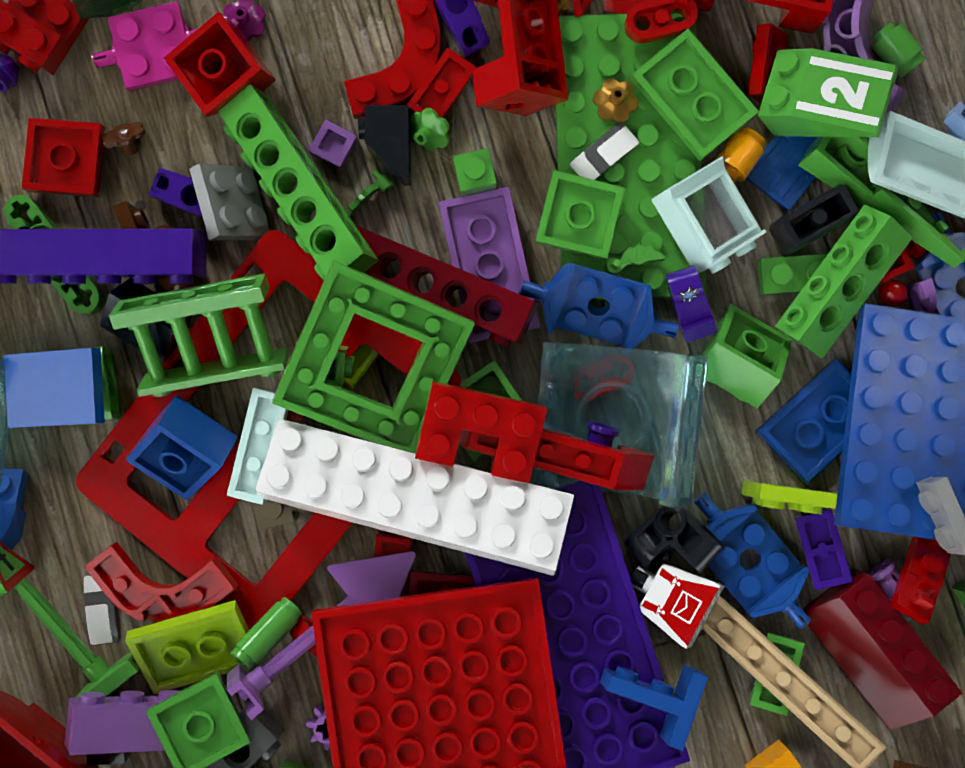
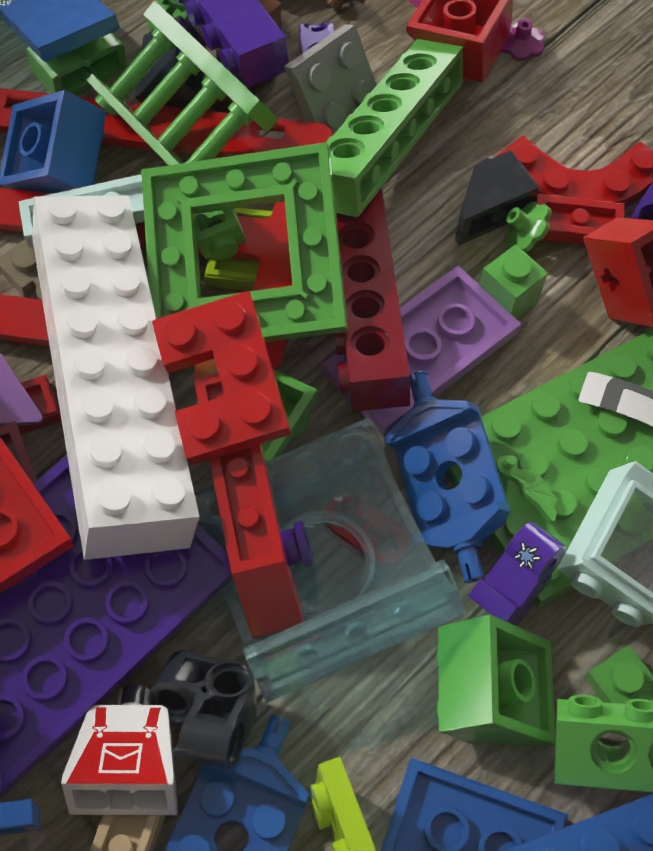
camera: 60 degrees right, 25 degrees down
medium lavender tile [308,119,358,171] -> none
bright green piece [346,170,395,217] -> none
bright green plate [535,170,625,261] -> none

